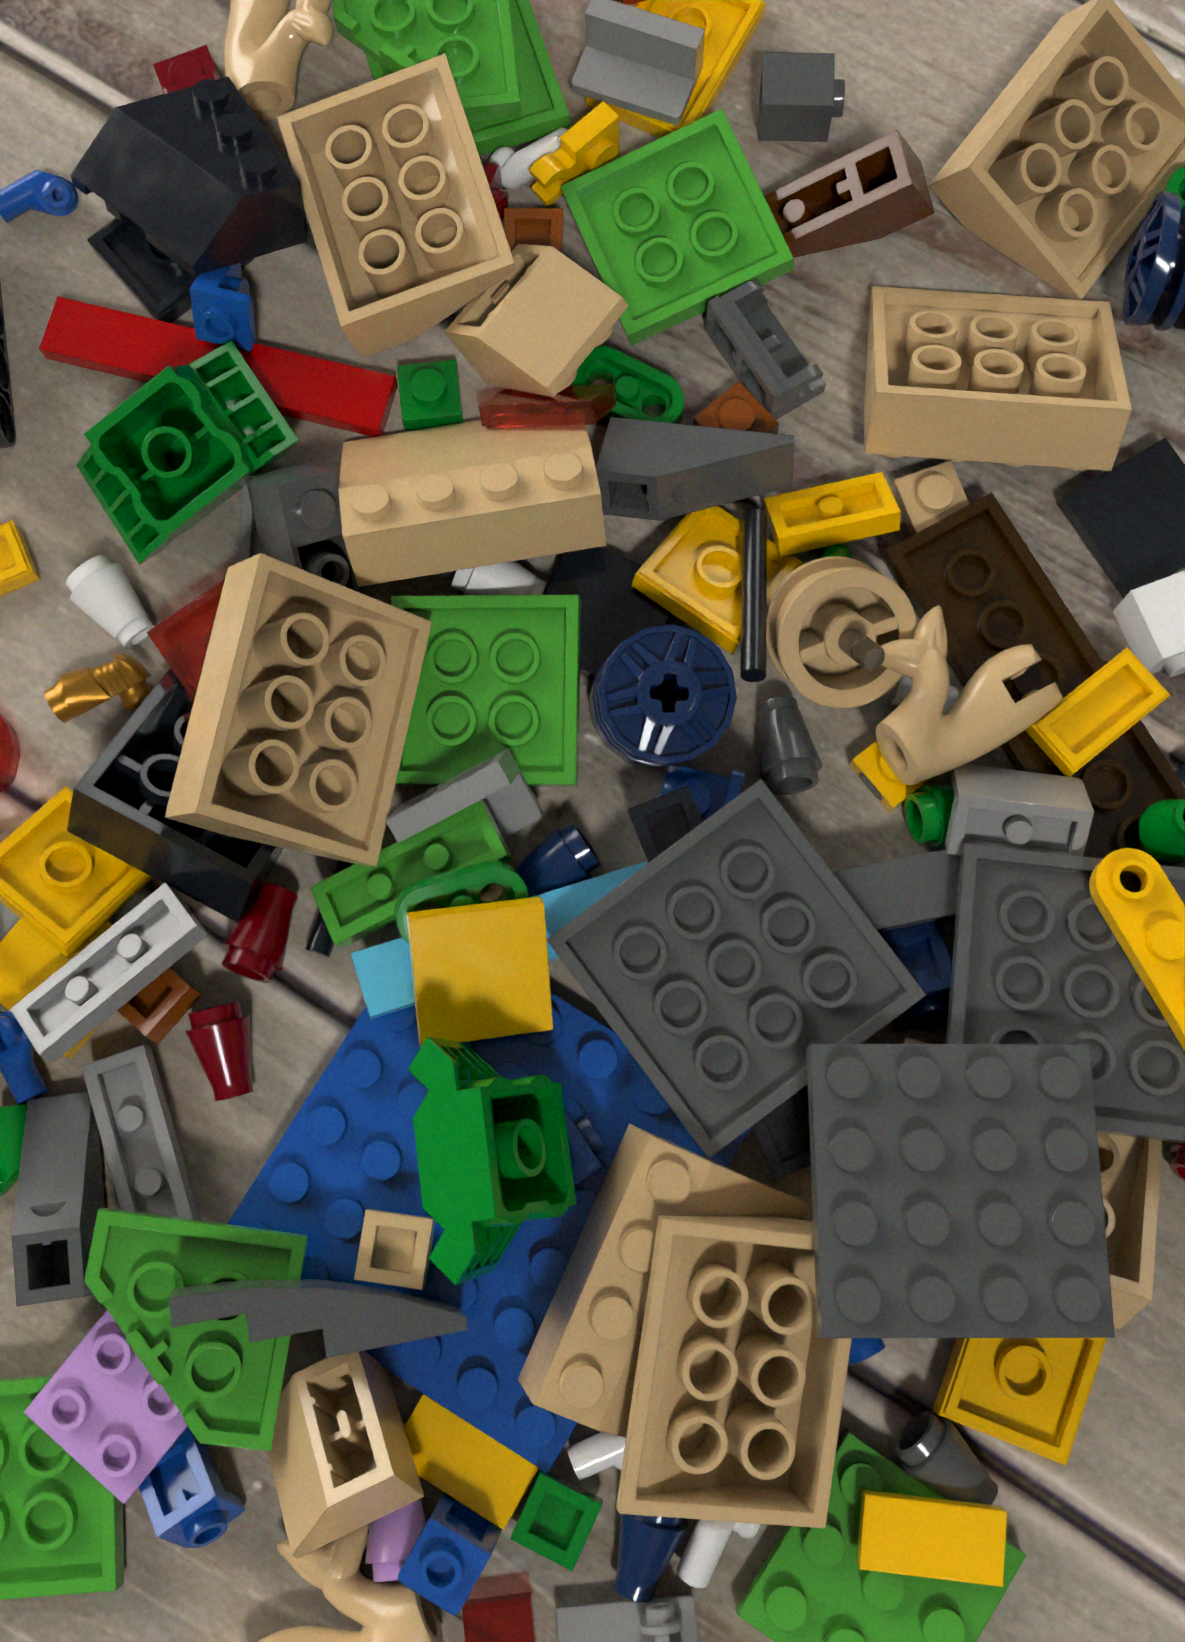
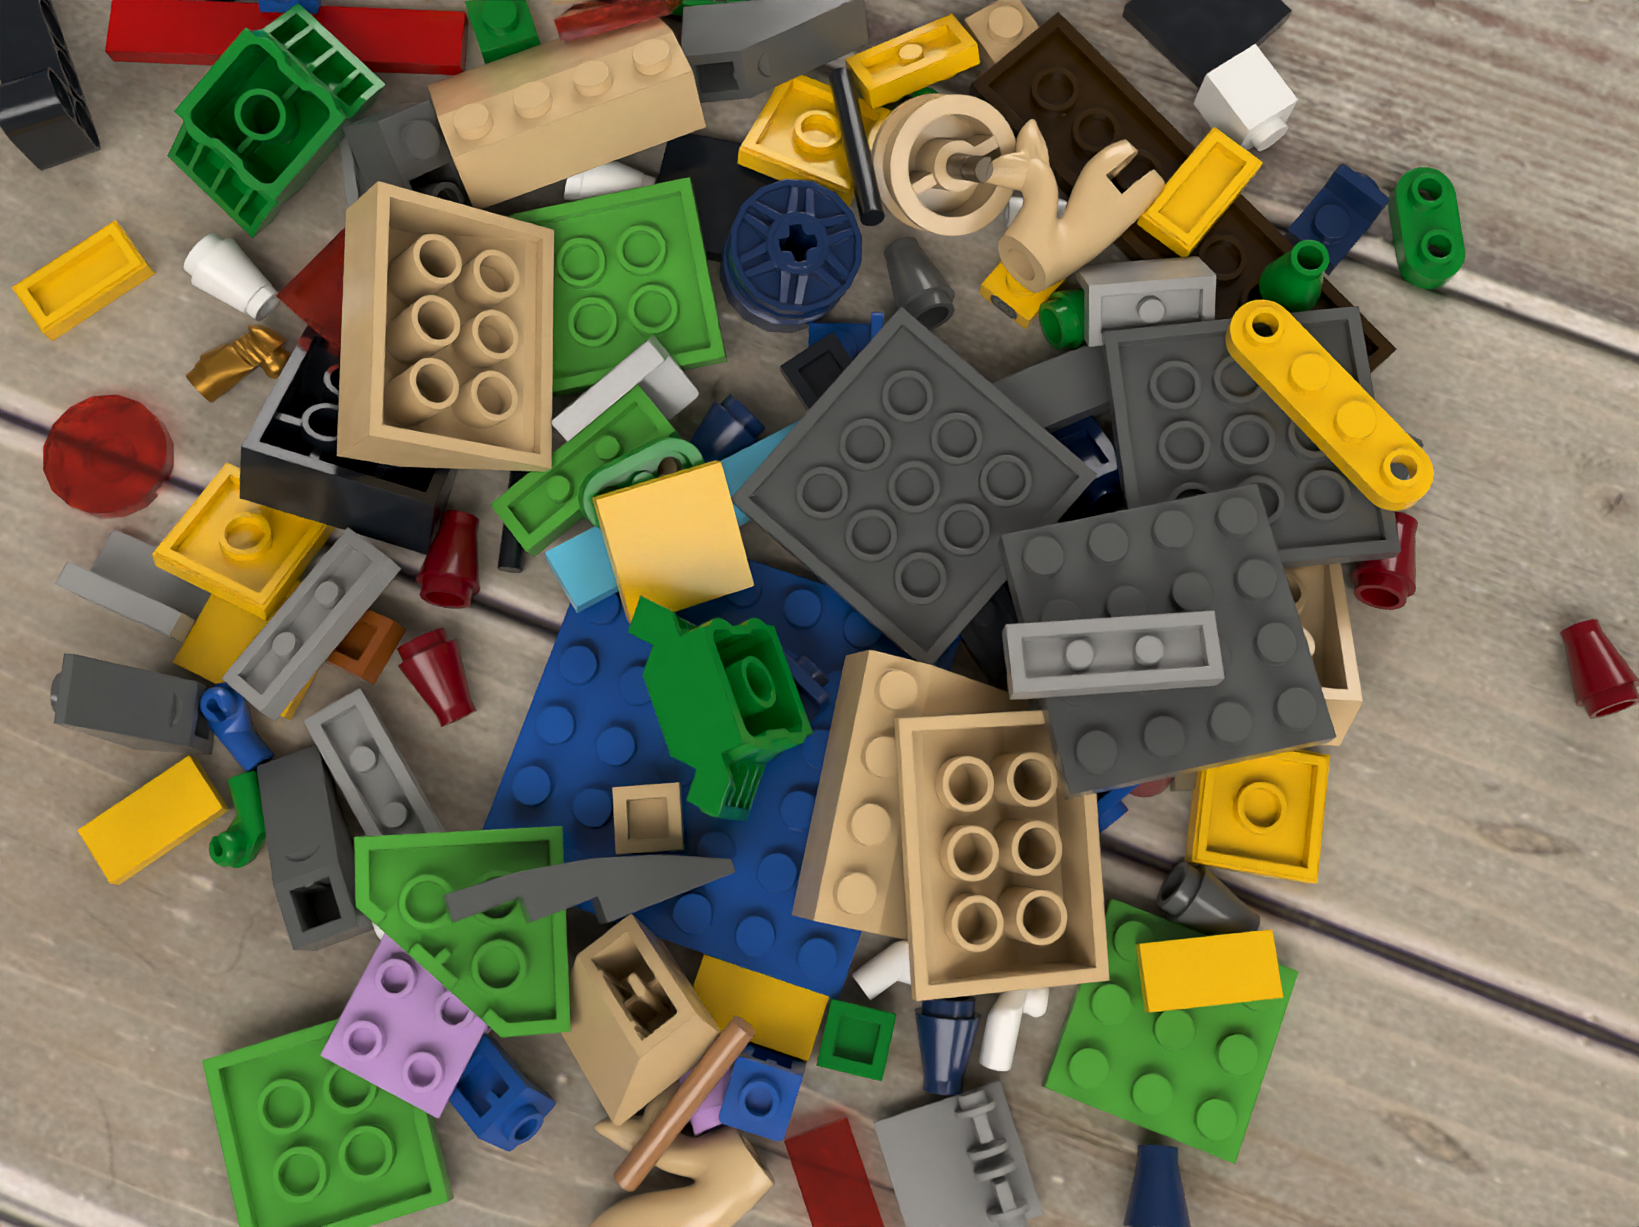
camera: 20 degrees left, 0 degrees up
none -> medium nougat bar [613,1016,756,1192]
none -> light grey plate [1002,611,1225,700]

